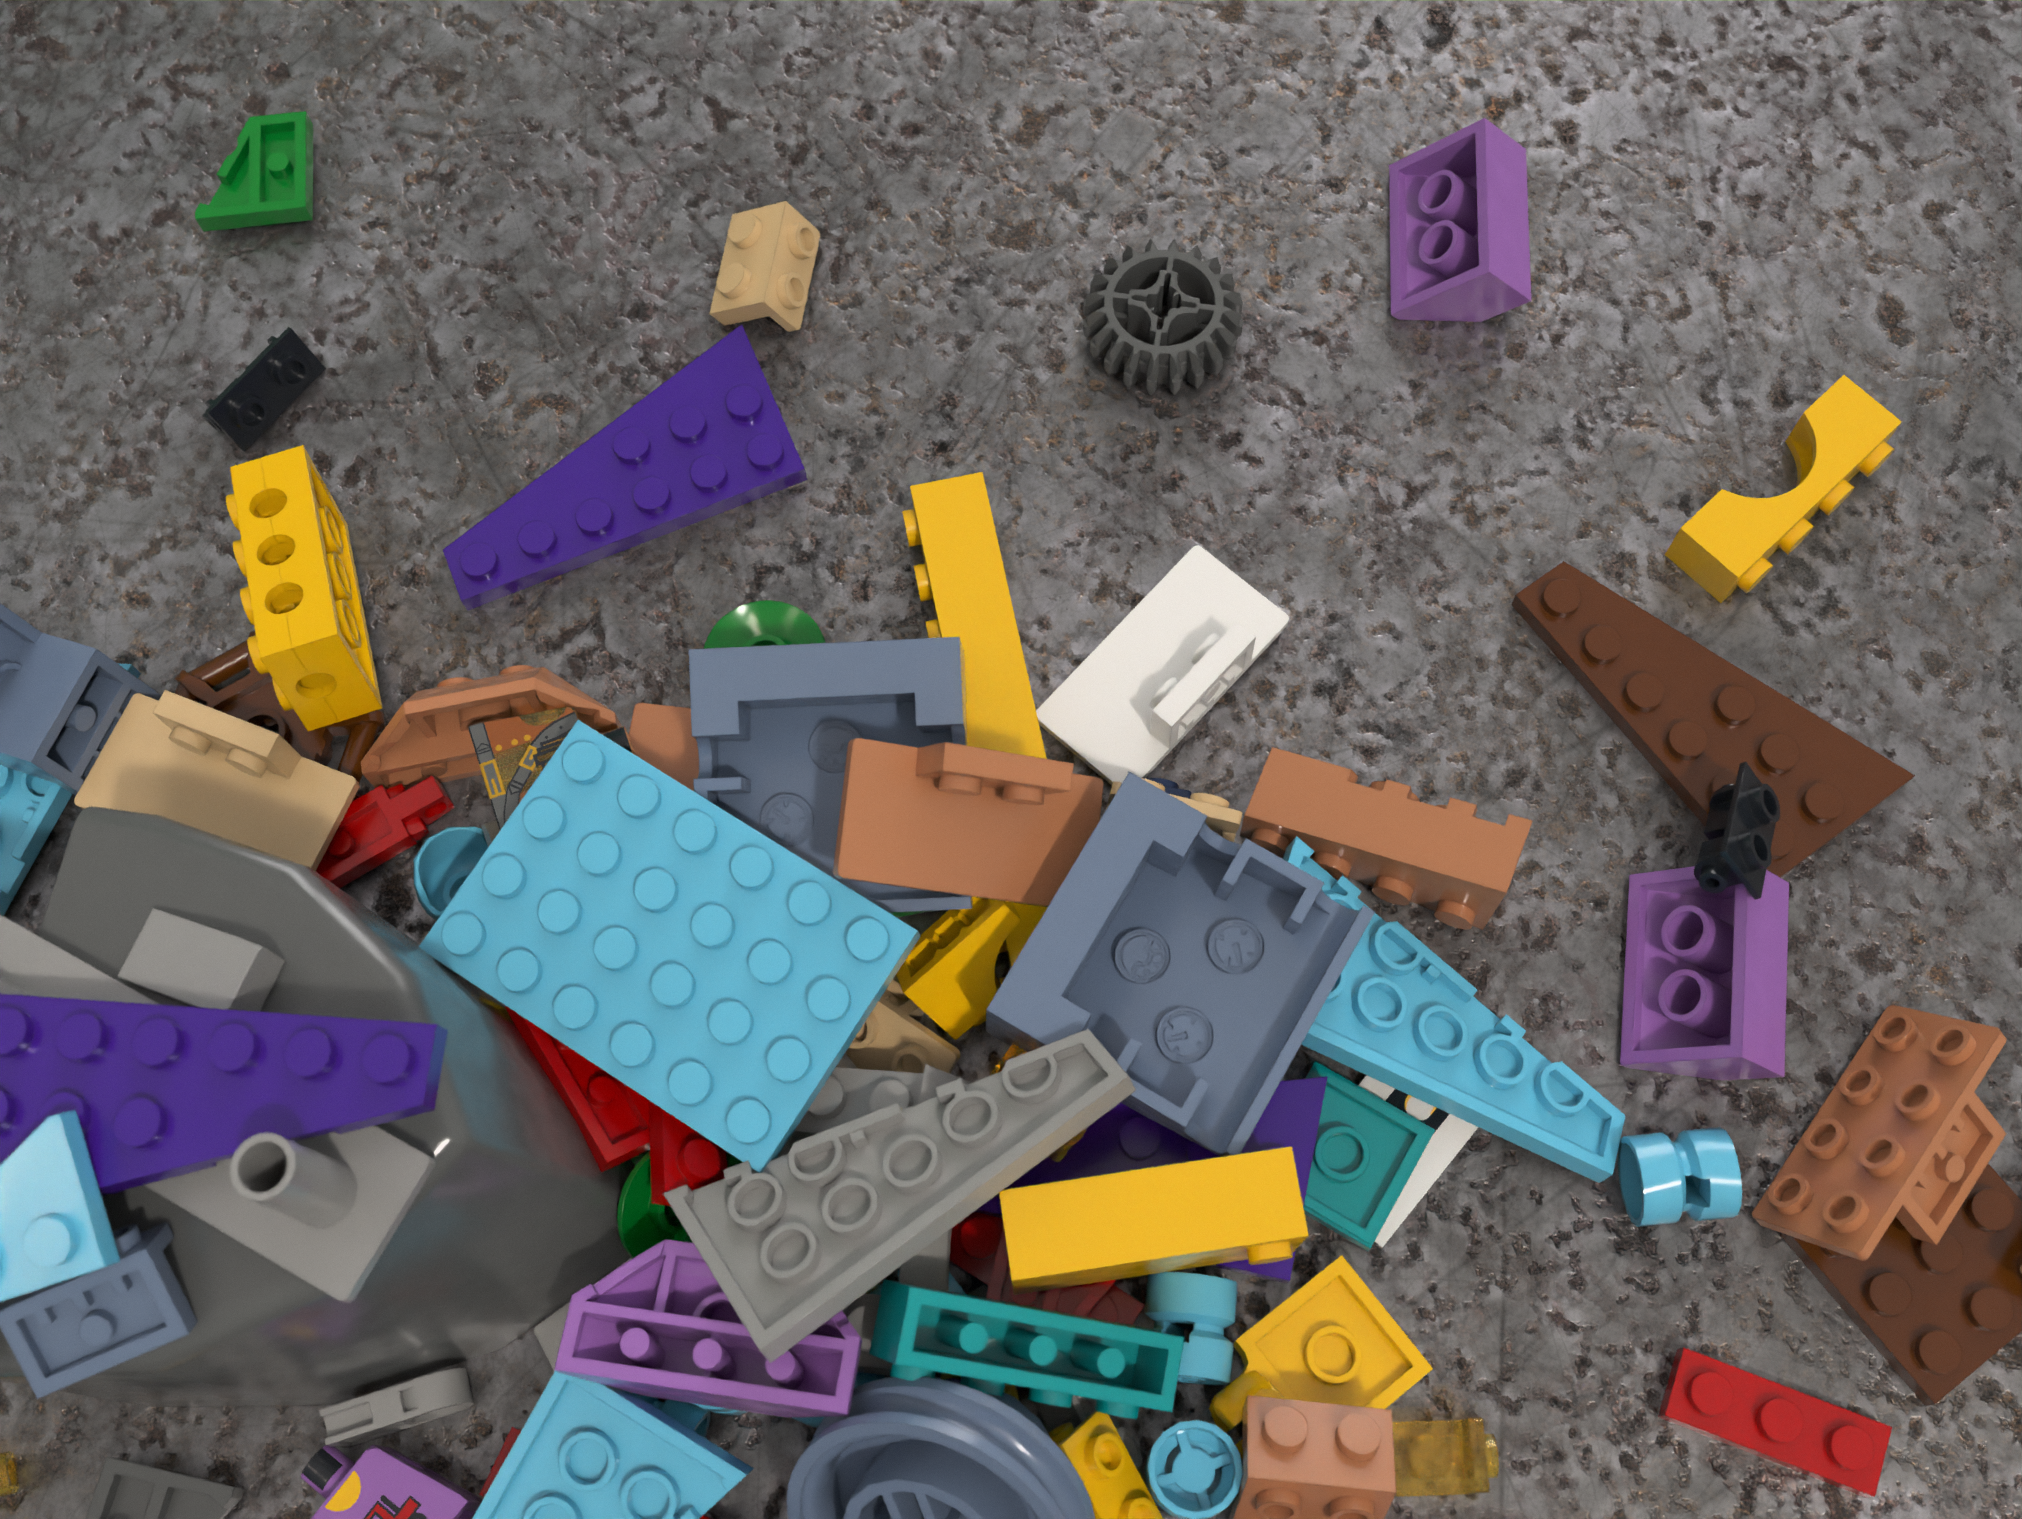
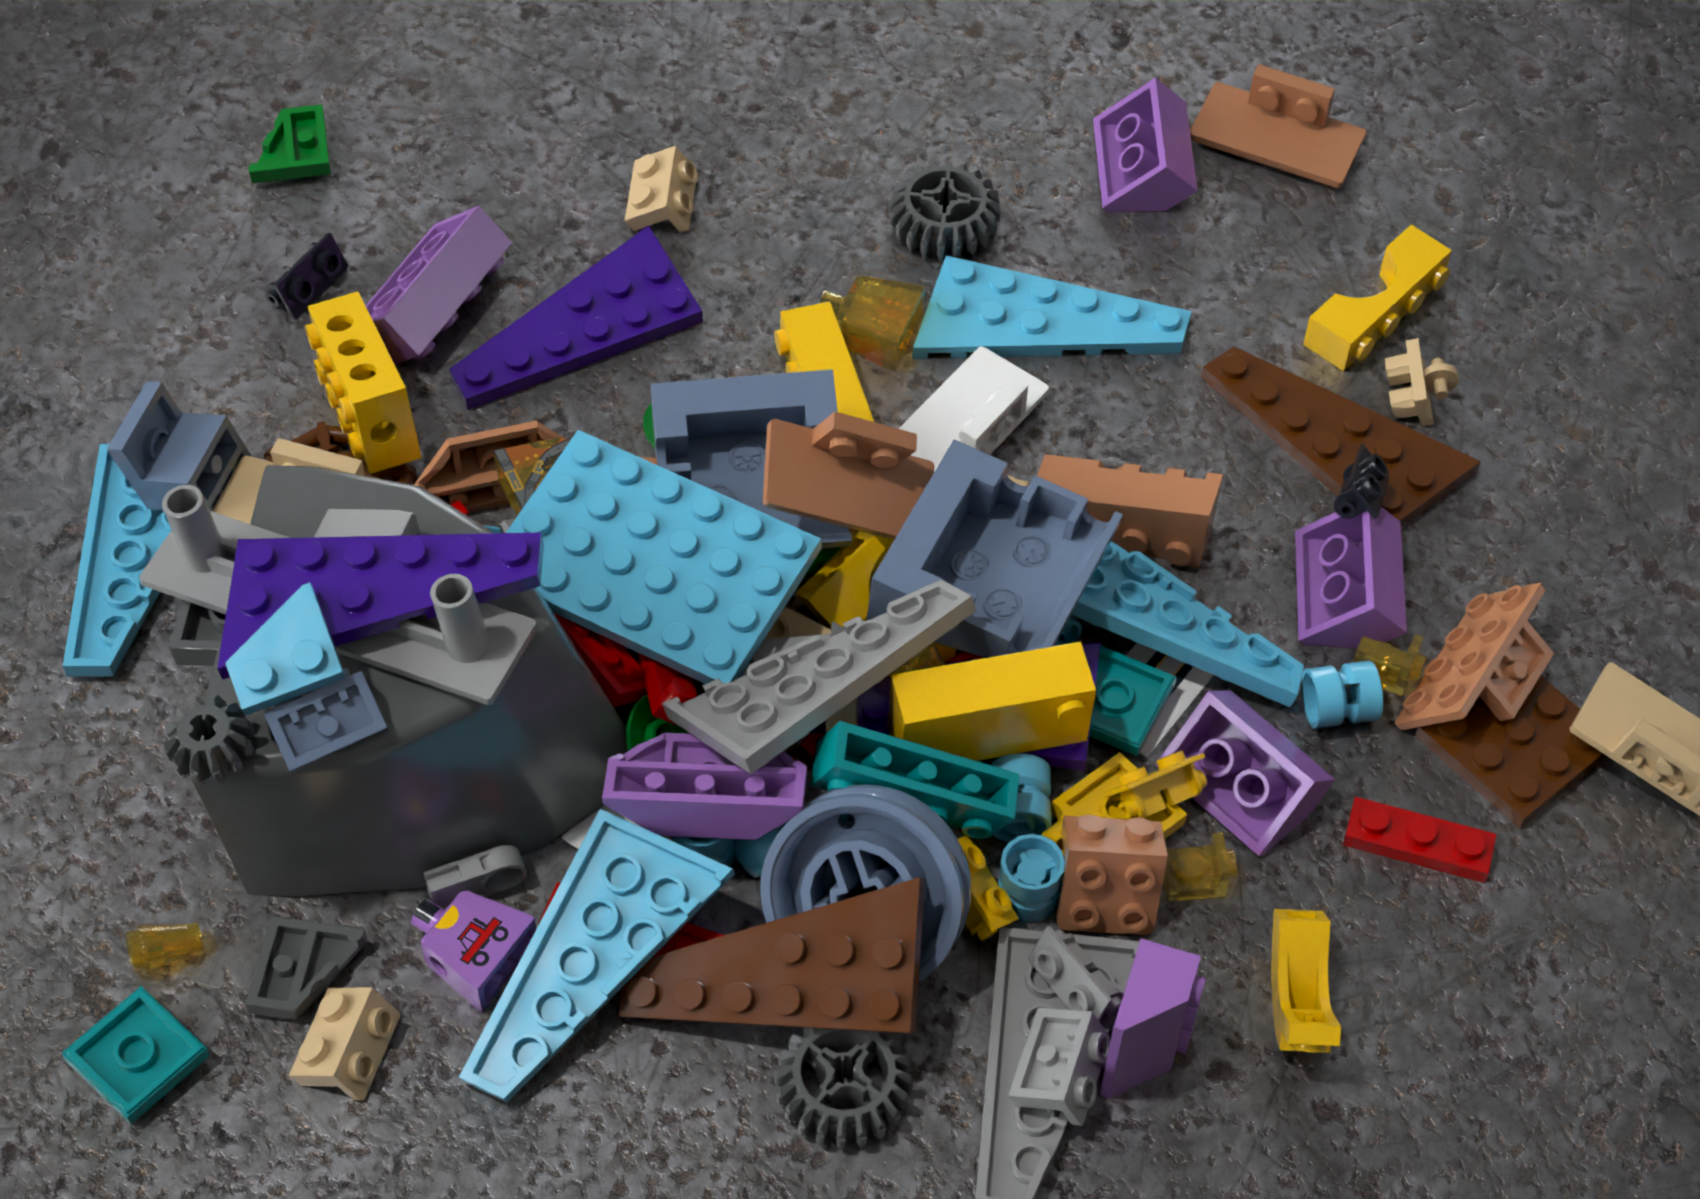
camera: 10 degrees left, 15 degrees down
none -> medium lavender slope [365,205,512,364]
none -> clear yellow torso [820,275,925,372]
none -> medium azure wing [912,256,1192,359]
none -> yellow hinge [1104,750,1207,819]
none -> medium lavender slope [1155,690,1336,856]
none -> nougat bracket [1190,64,1366,188]
none -> clear yellow bracket [1353,634,1427,696]
none -> tan hips [1385,338,1459,427]

